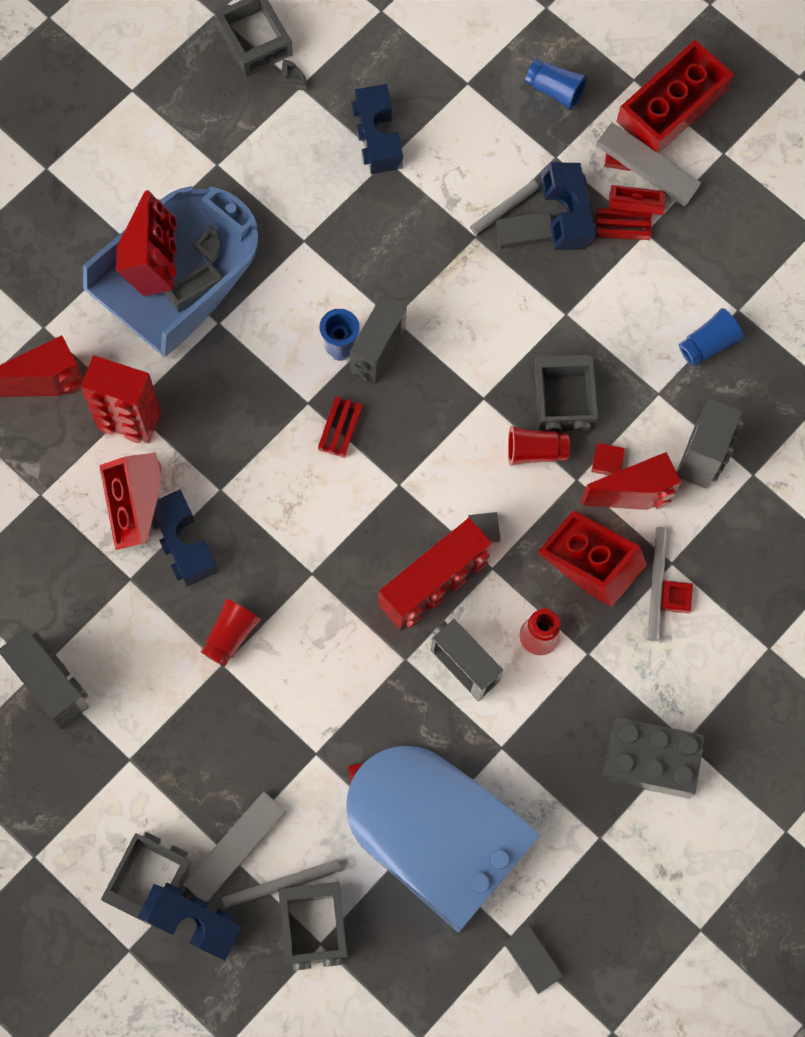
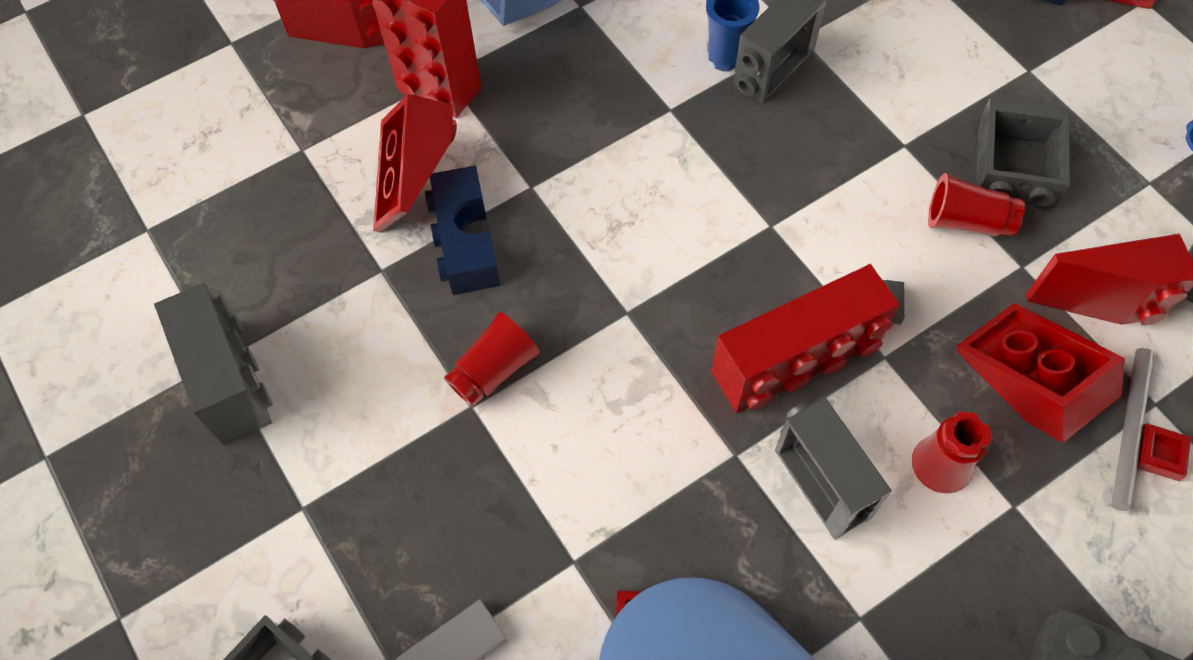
camera: 20 degrees right, 10 degrees down
red tile [318,396,362,458] -> none
red tile [591,442,625,475] -> none

